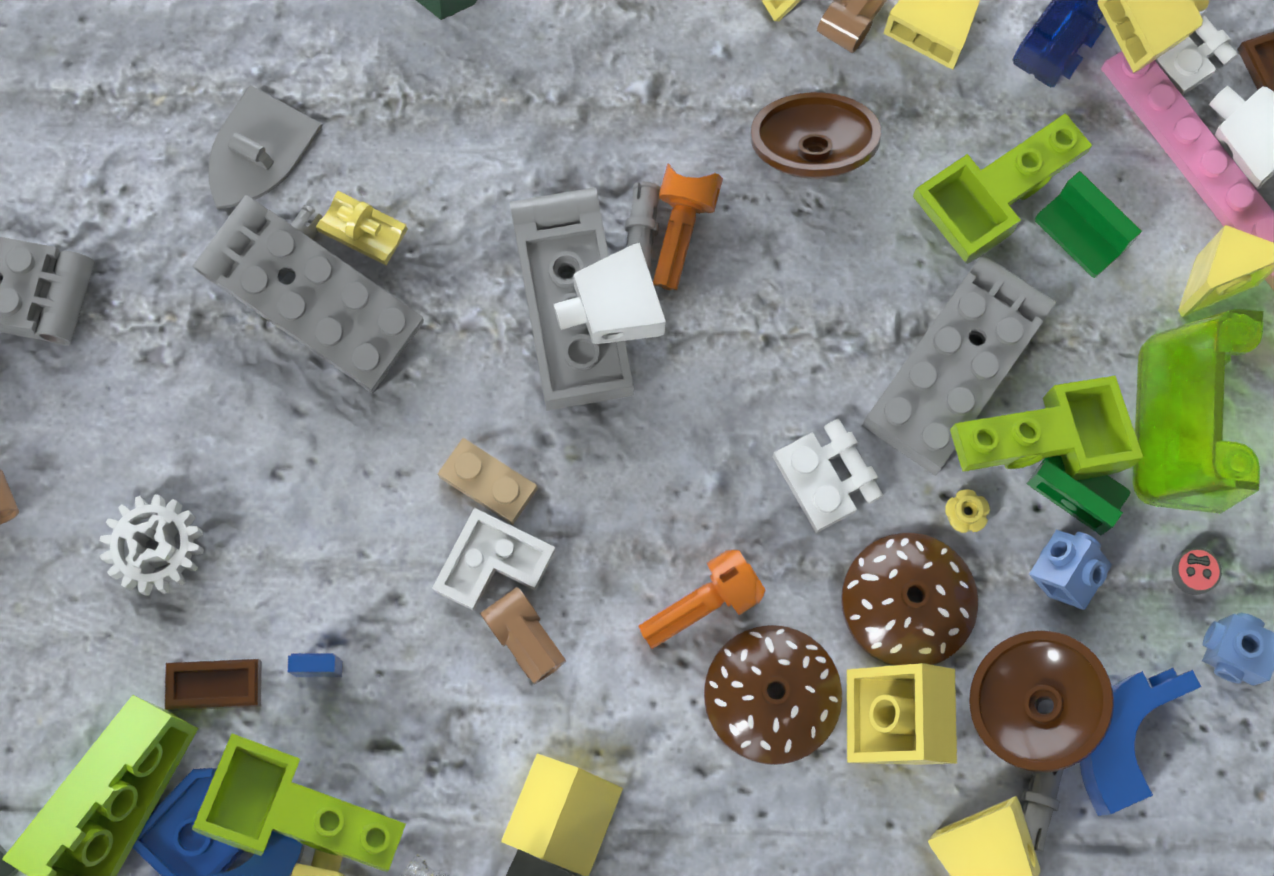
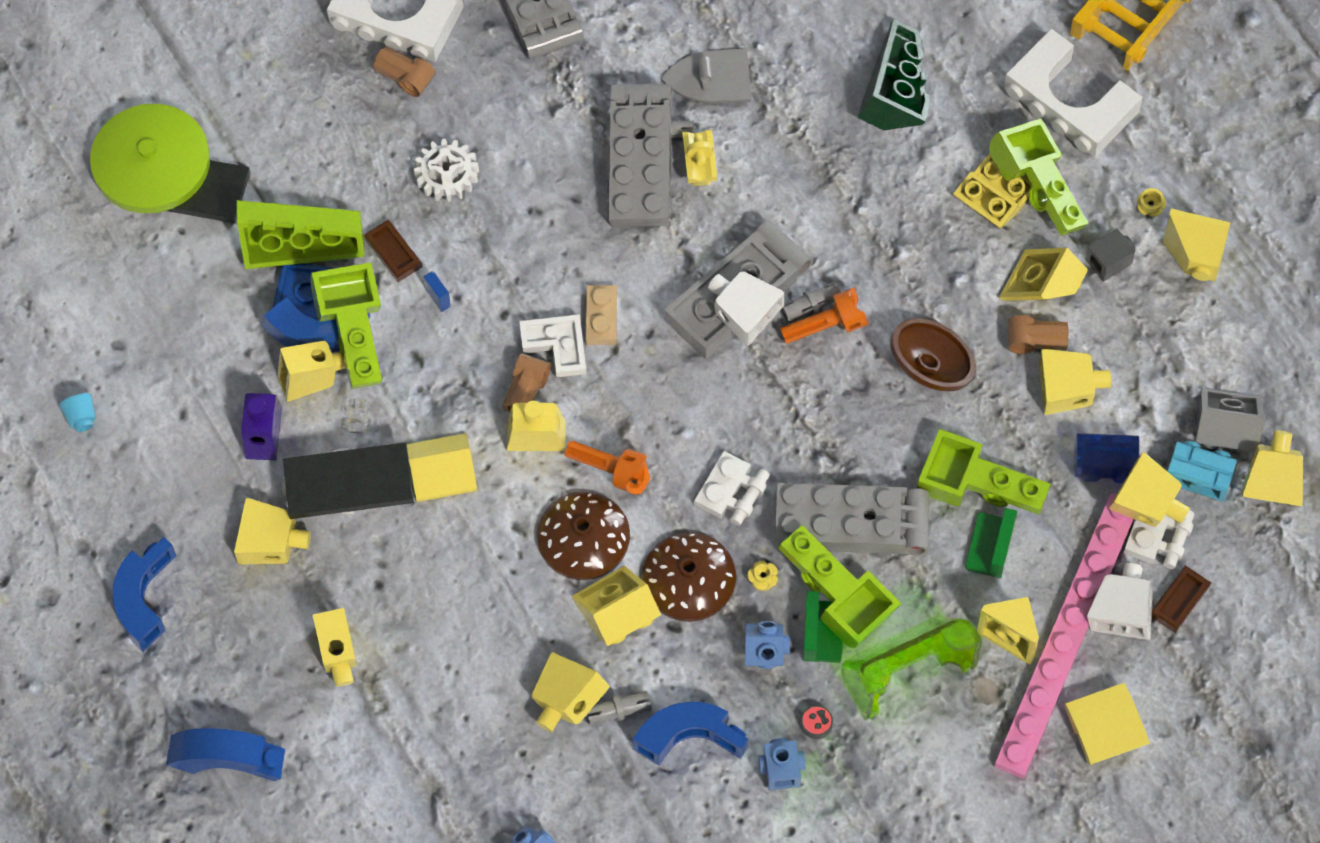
camera: 60 degrees right, 10 degrees down
reddish brown dish [969,630,1114,772] -> none
none -> light yellow torso [507,401,566,451]

